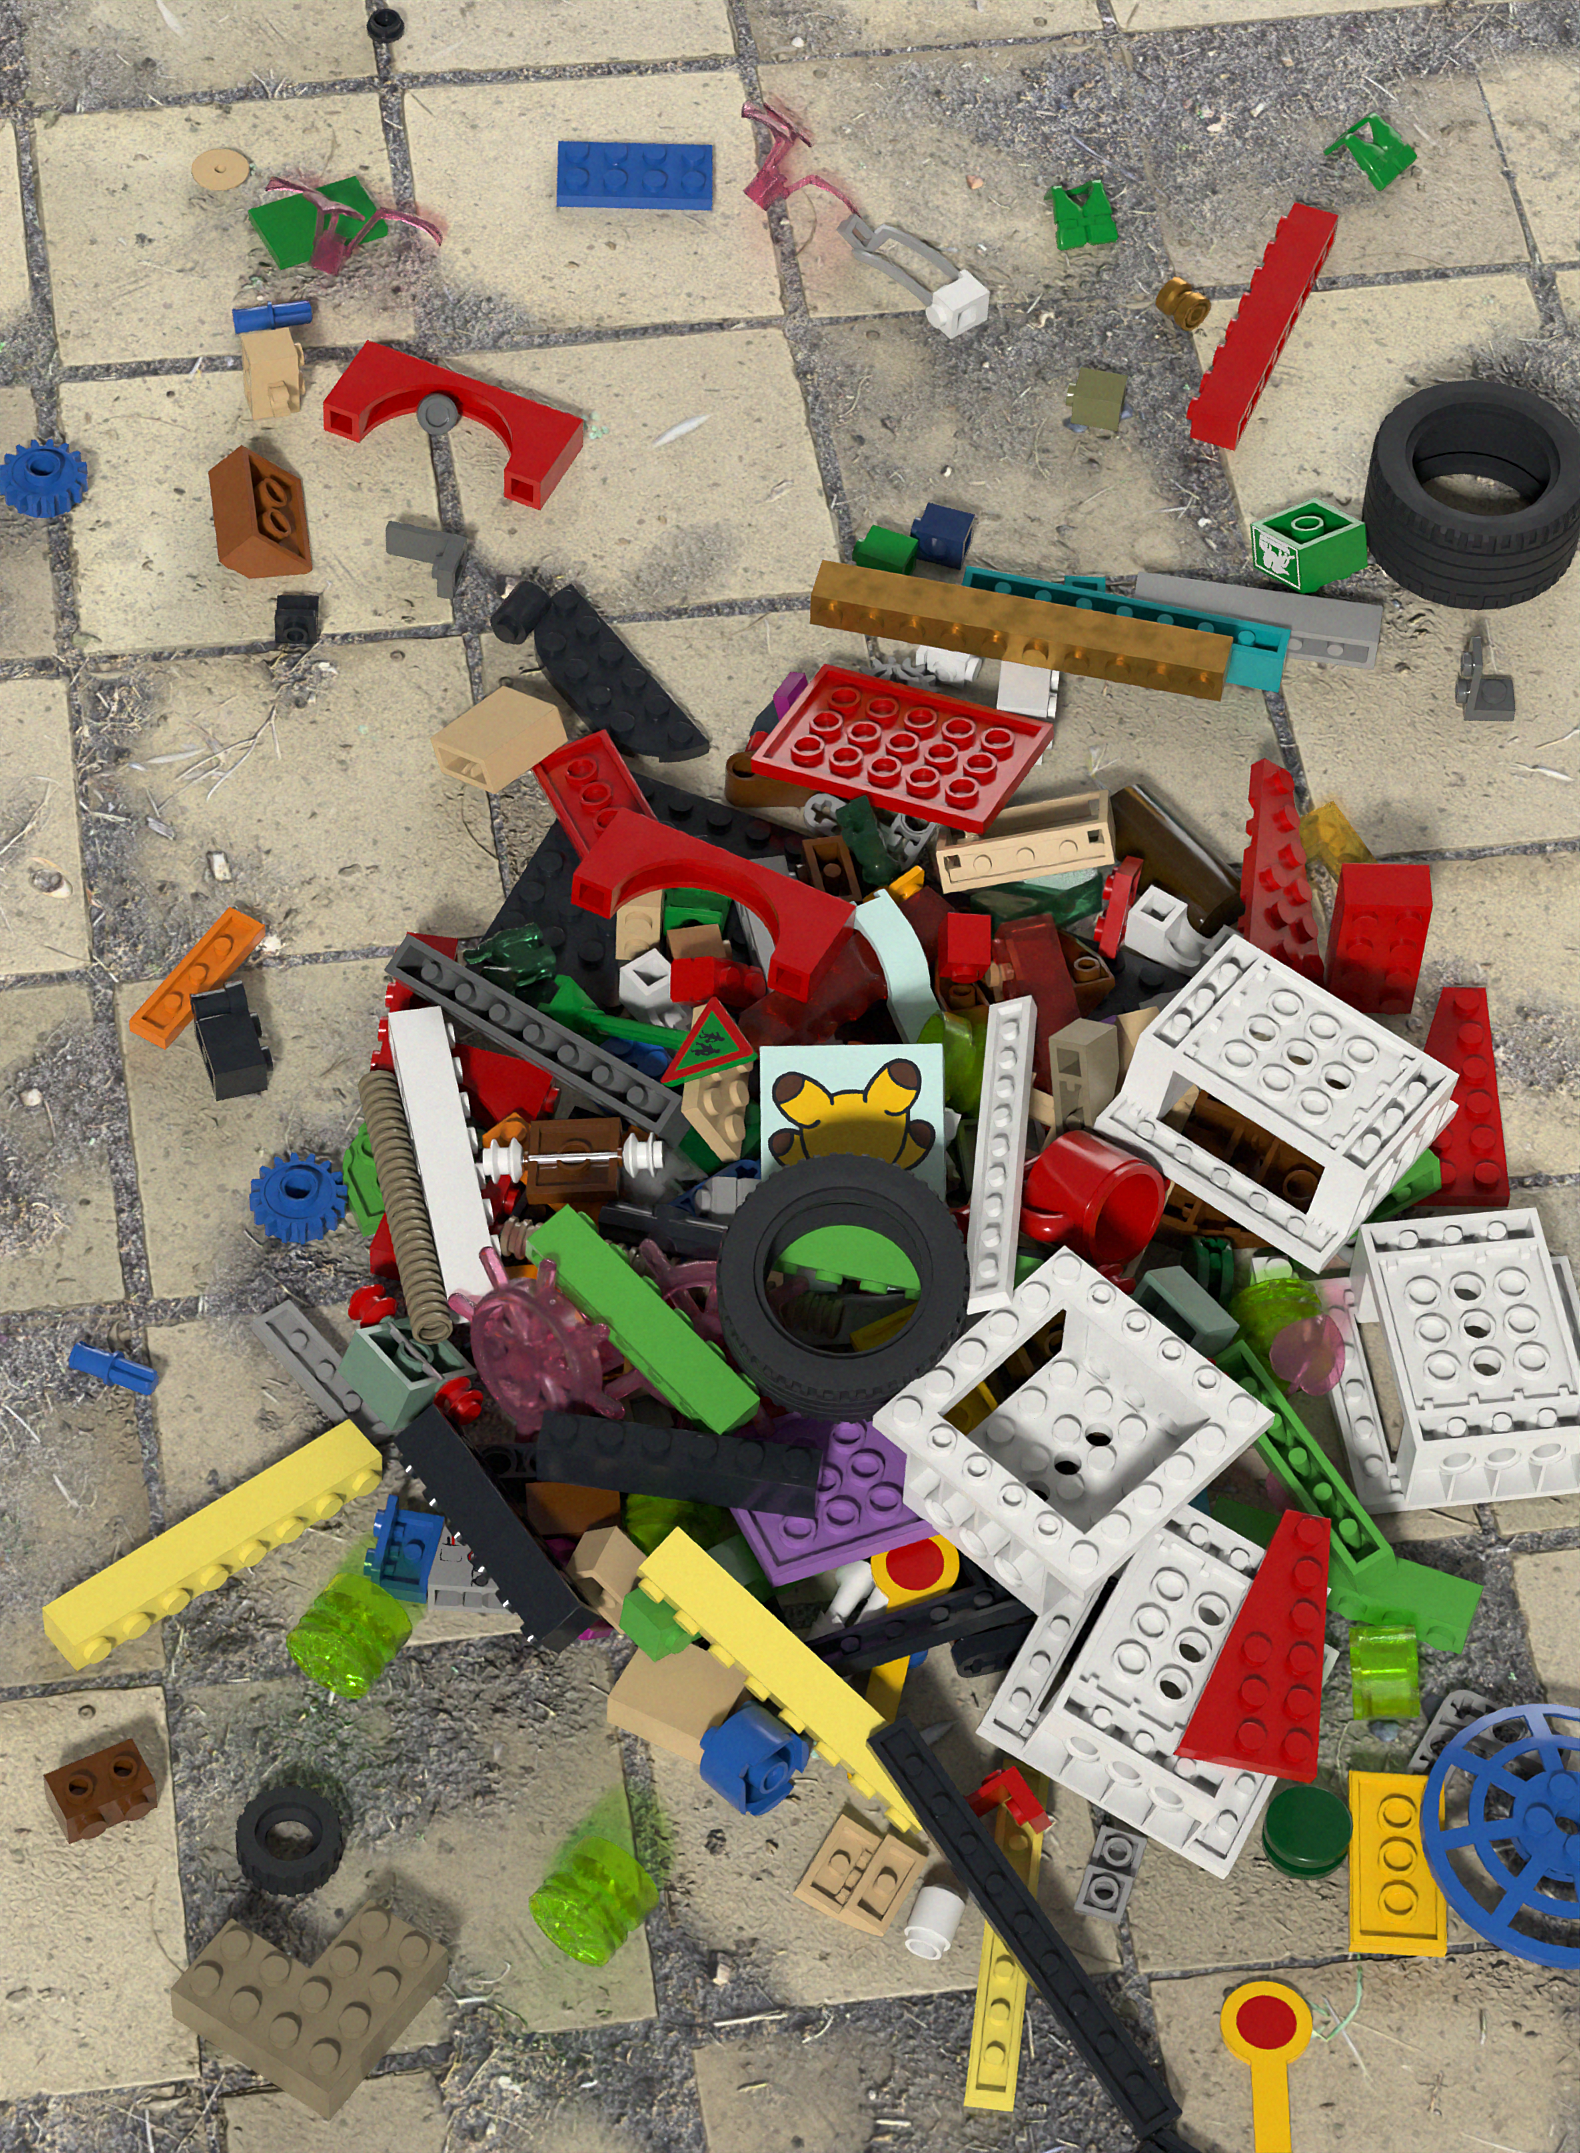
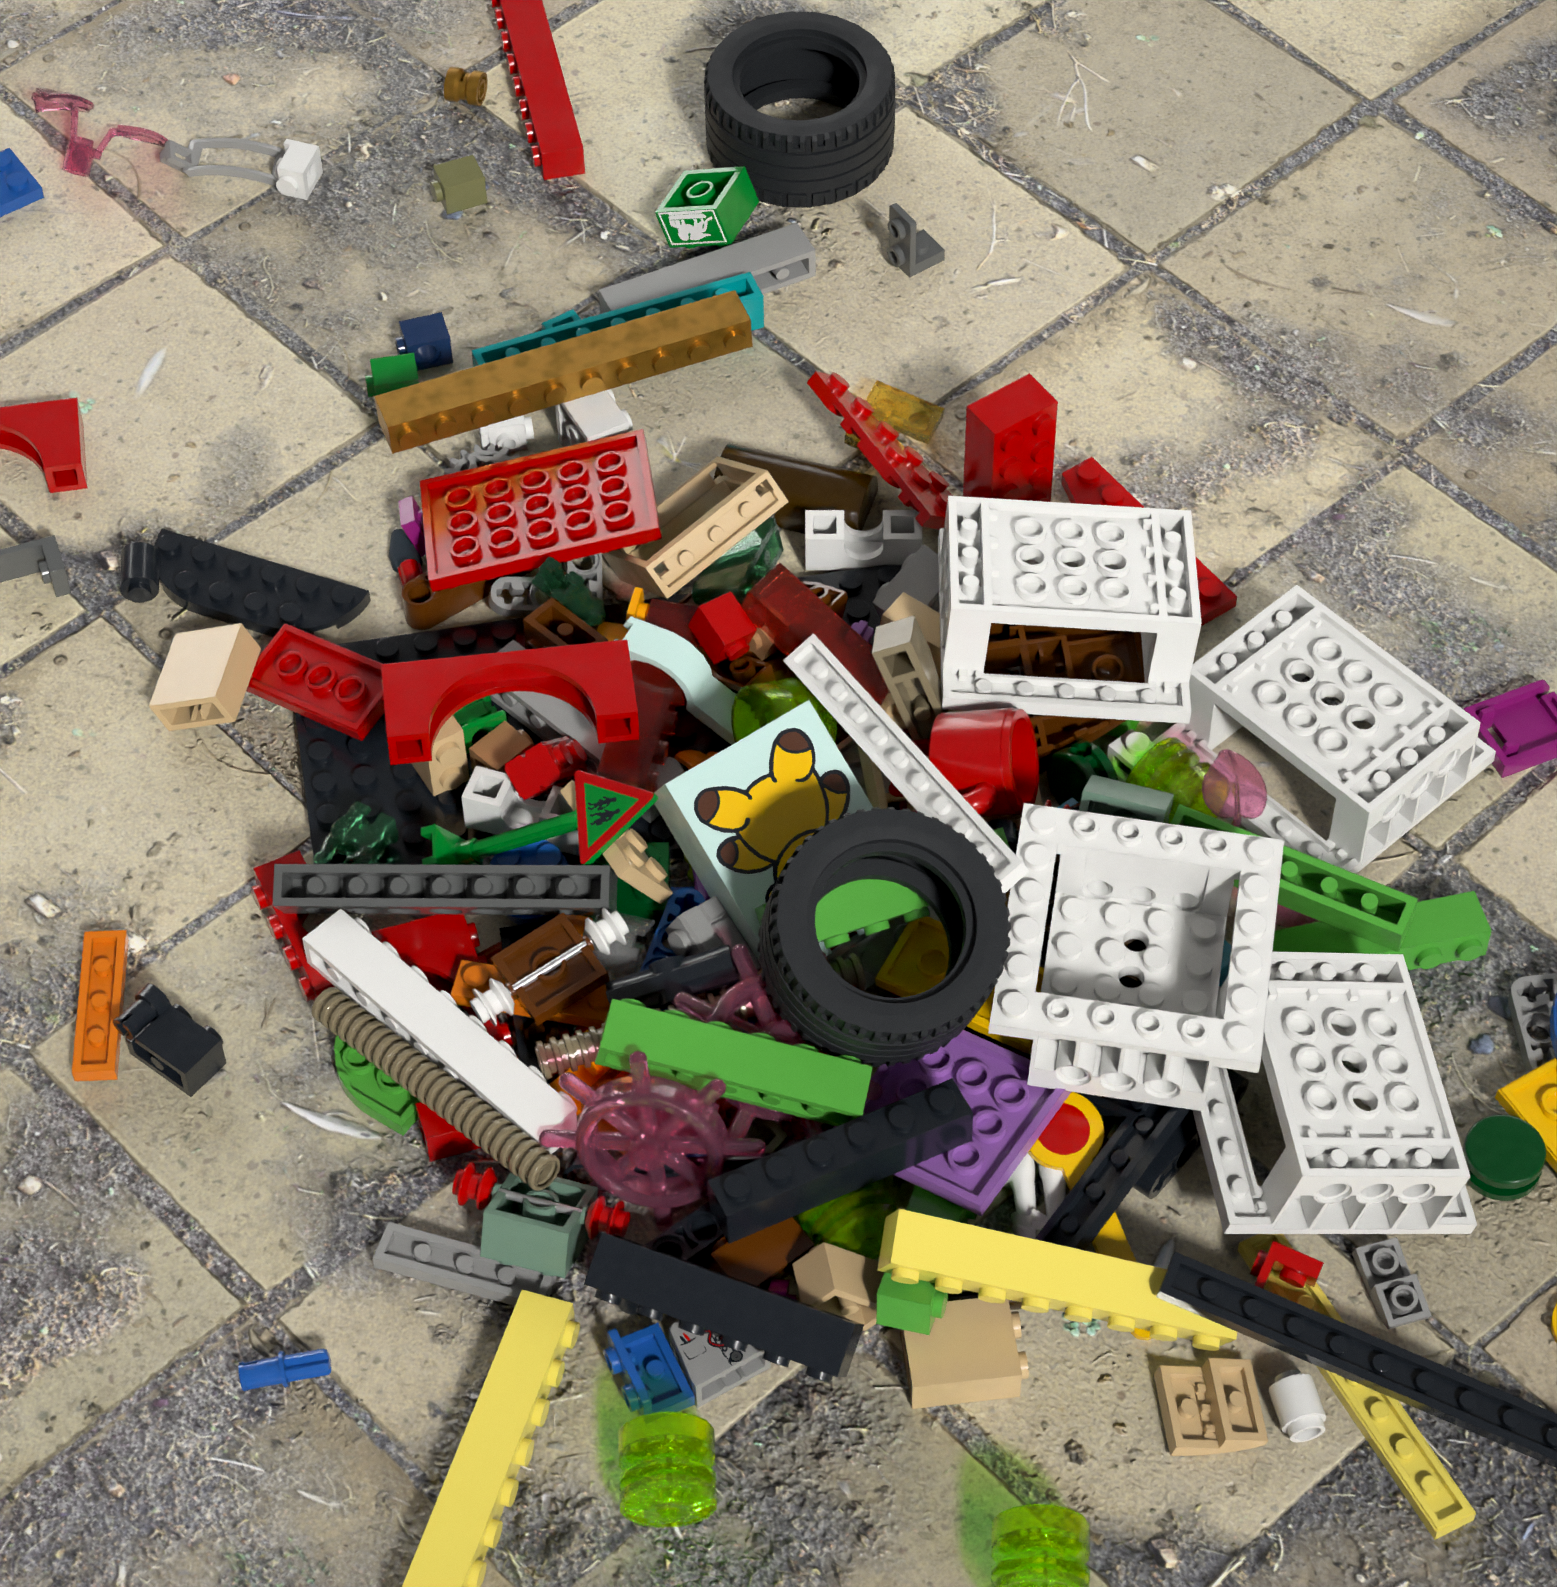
camera: 30 degrees left, 0 degrees up
blue gear [249,1152,348,1245] -> none
blue brick [700,1700,809,1816] -> none
green piece [1043,179,1119,251] -> none
red plate [1093,856,1144,959] -> none
red wing [1172,1509,1331,1784] -> none
clear neon green brick [1348,1624,1420,1721] -> none

